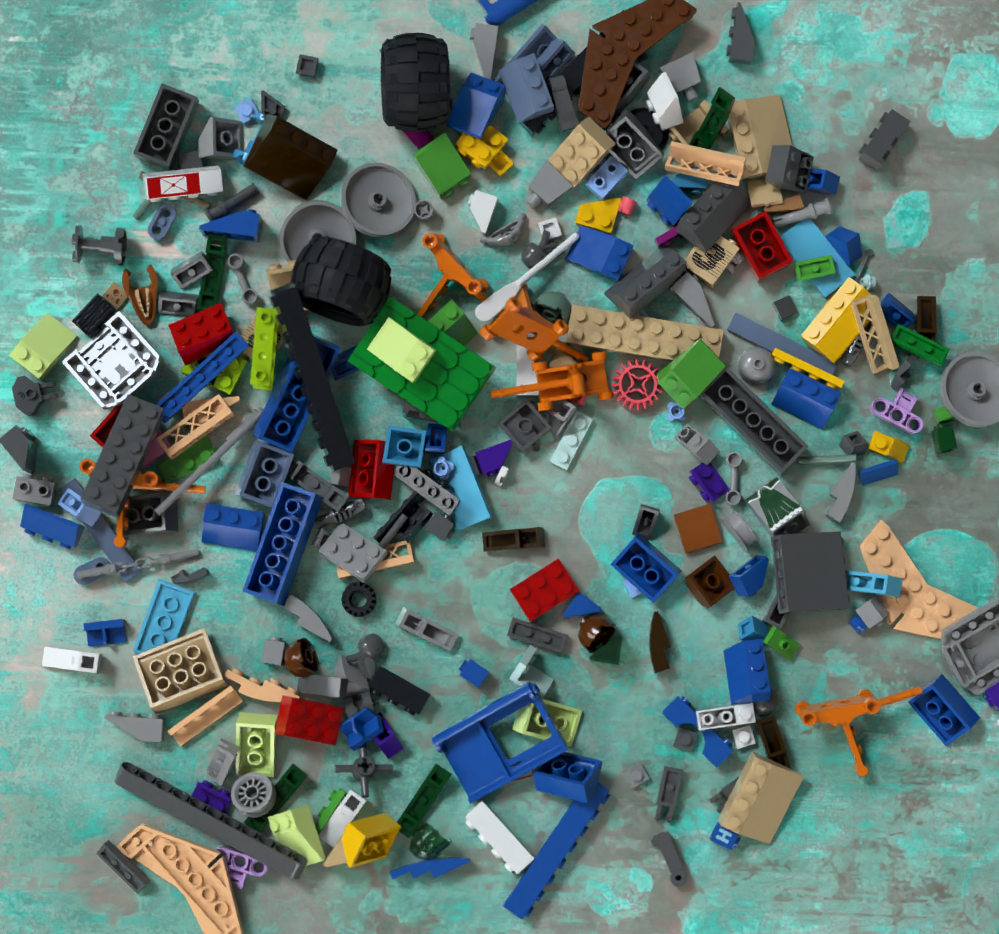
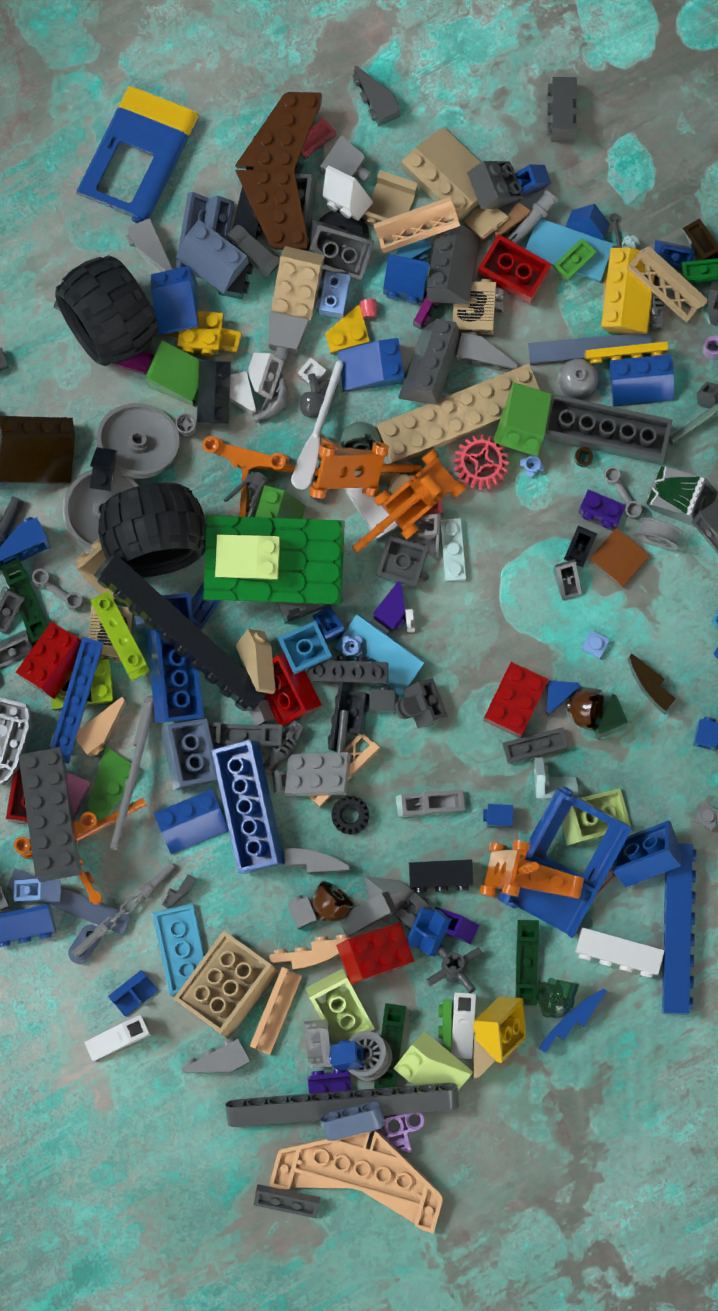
camera: 30 degrees left, 5 degrees down
dark grey slope [116,492,178,536] -> none
light nougat fence [156,394,234,460] -> none
dark grey piece [346,633,384,679] -> none
dark brown slope [482,527,545,552] -> none
blue slope [610,533,682,603] -> none
light grey slope [674,424,720,465] -> none
reddish brown slope [685,555,735,608] -> none
dark green slope [689,87,735,149] -> none
blue slope [729,555,769,597] -> none
dark grey slope [772,295,798,321] -> none
none -> black slope [90,447,117,491]
none -> black brick [197,360,231,424]
none -> dark grey plant [224,472,269,517]
none -> tan slope [235,629,275,694]
none -> white slope [247,353,284,400]
none -> coral tile [301,118,336,159]
none -> sand blue beam [320,1102,386,1141]
none -> blue brick [329,1040,364,1071]
none -> dark grey brick [395,678,448,729]
none -> orange piece [478,840,584,899]
none -> black slope [564,525,597,568]
none -> dark brown bush [574,447,593,467]

